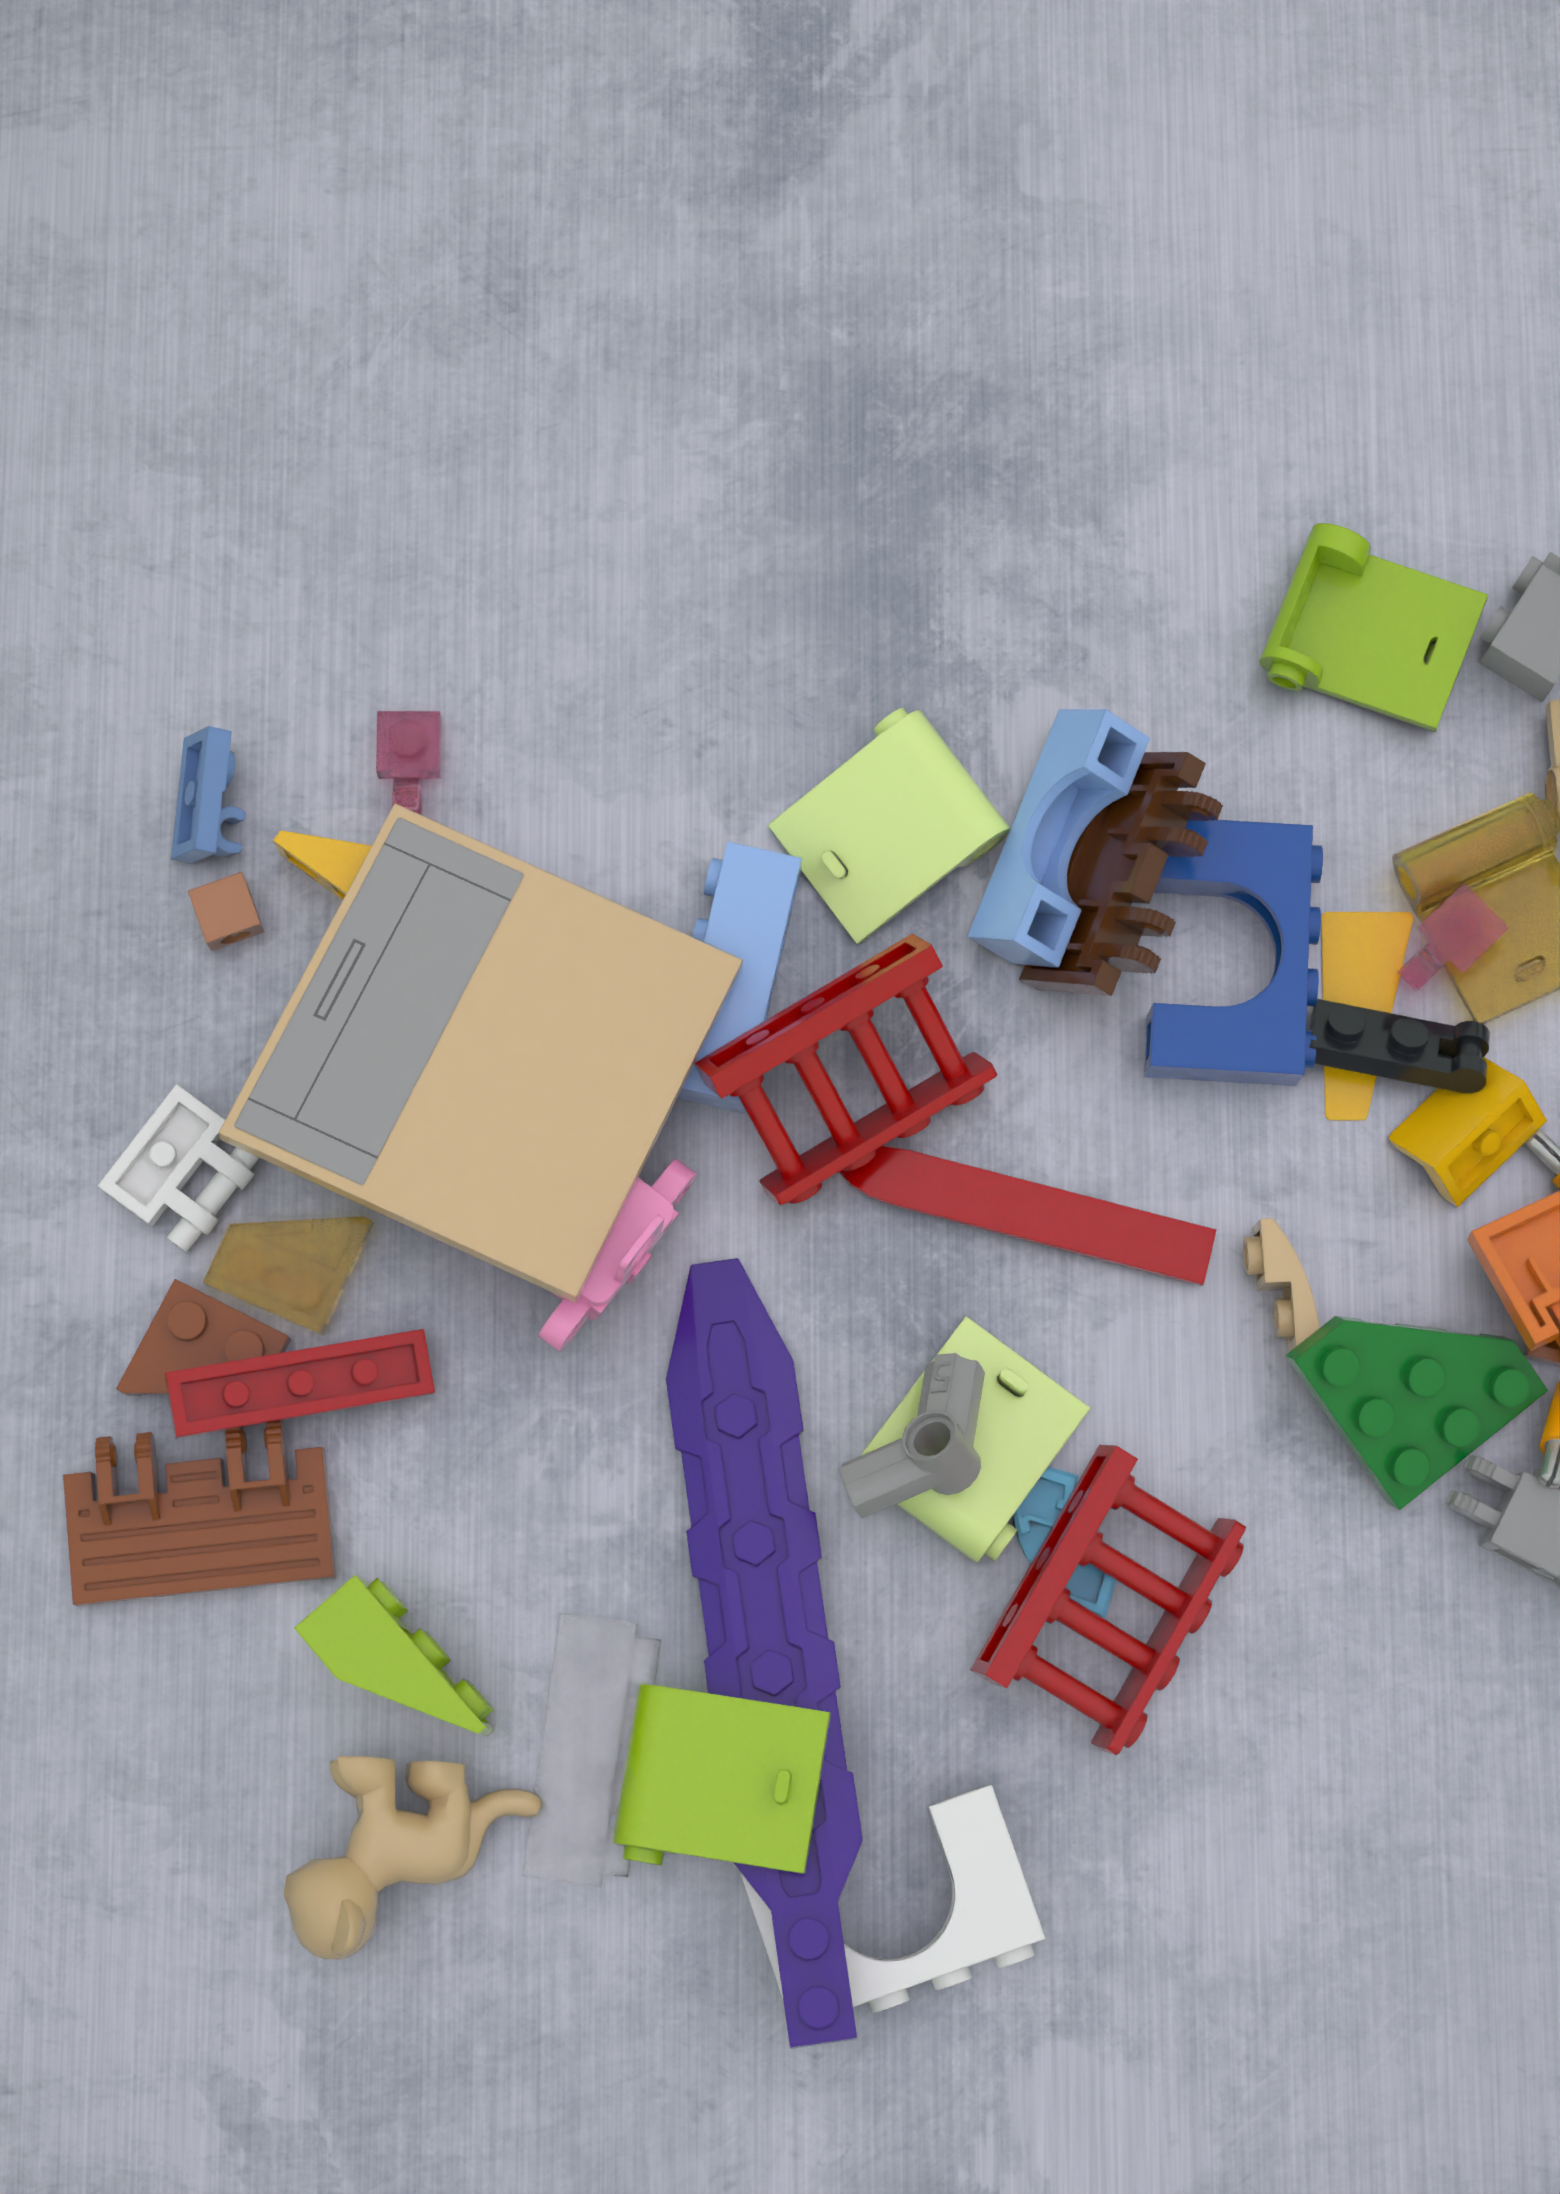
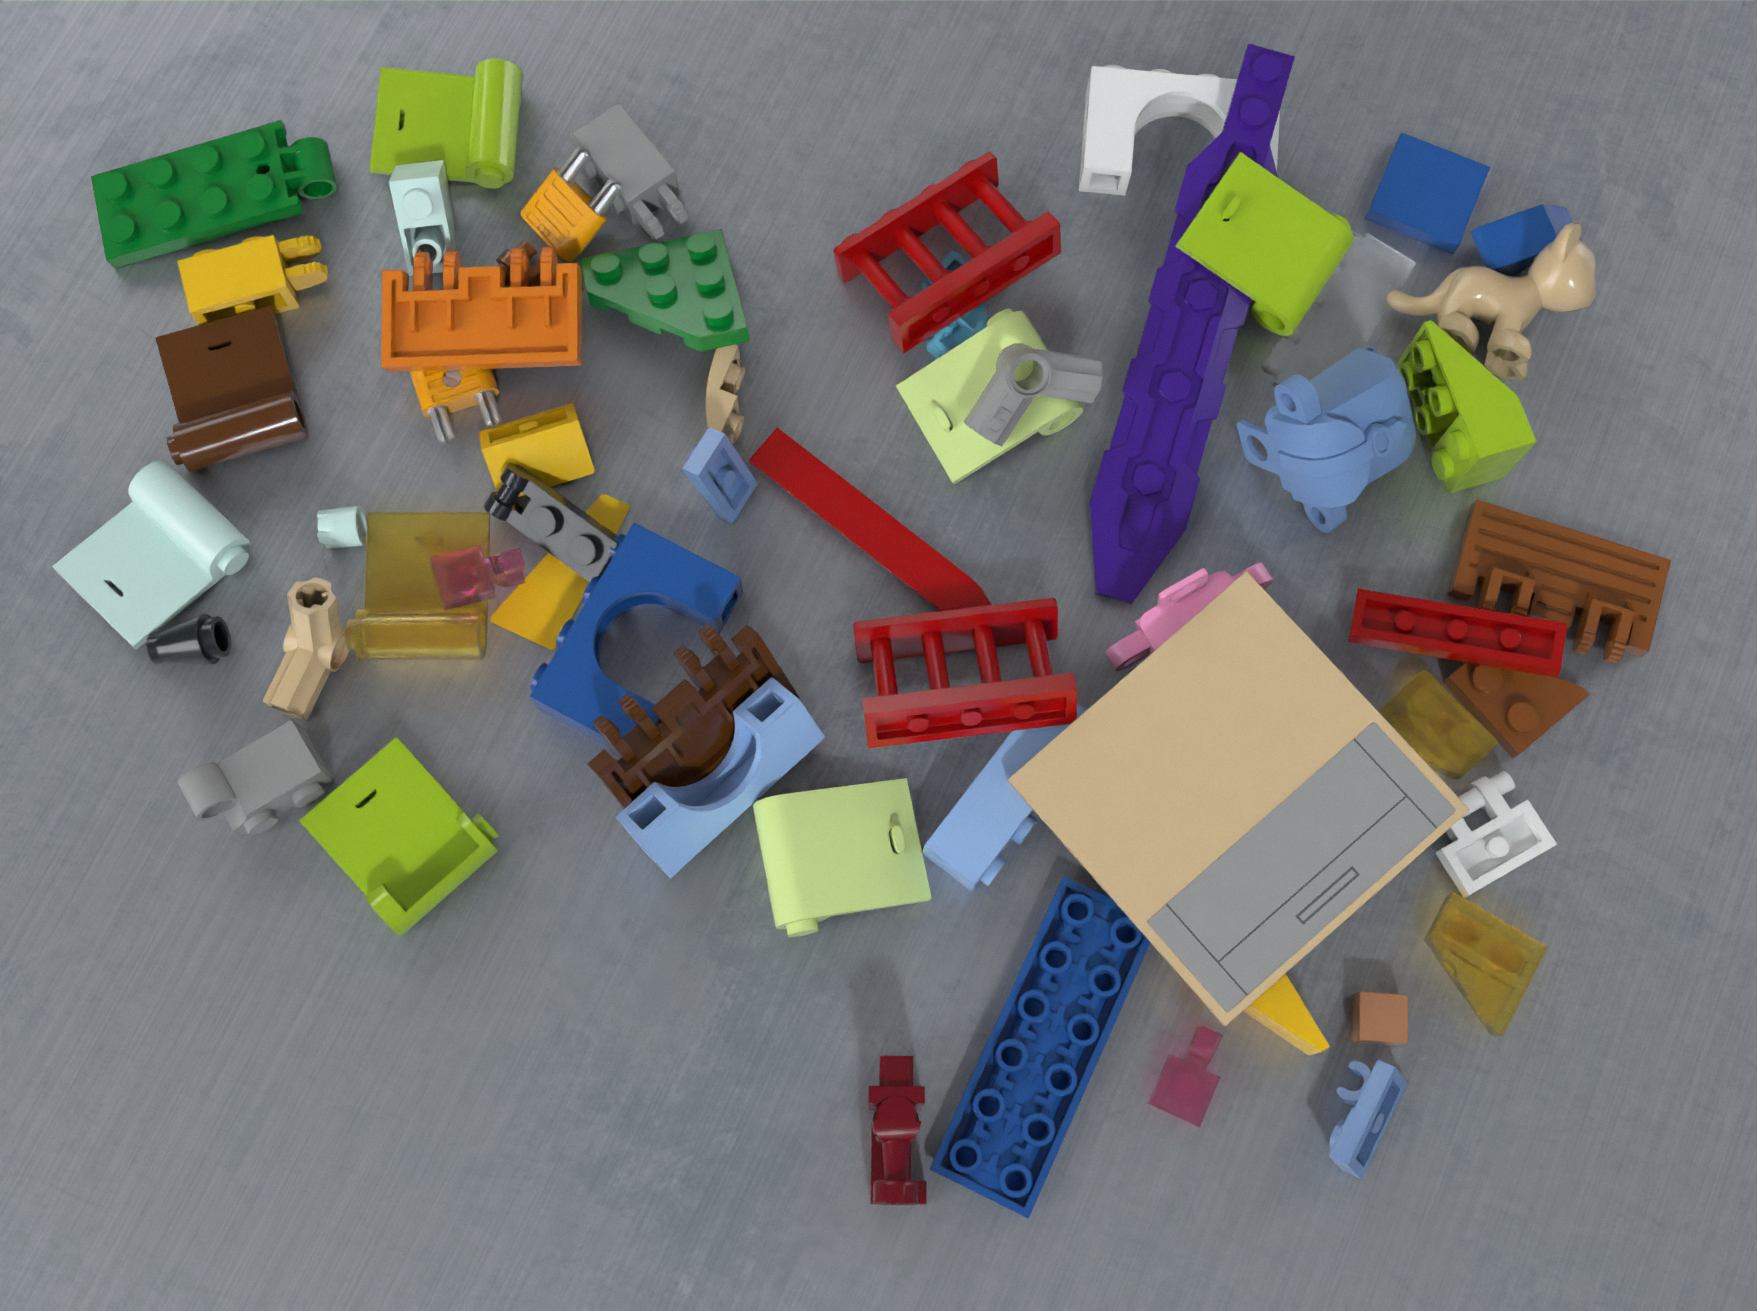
camera: 155 degrees left, 5 degrees down
none -> medium blue plate [682,427,758,524]
none -> dark red hips [868,1055,927,1205]
none -> blue plate [929,876,1150,1219]
none -> medium blue piece [1236,346,1416,533]
none -> blue tile [1365,132,1490,254]
none -> clear yellow wing [1424,892,1548,1037]
none -> blue slope [1471,204,1582,276]

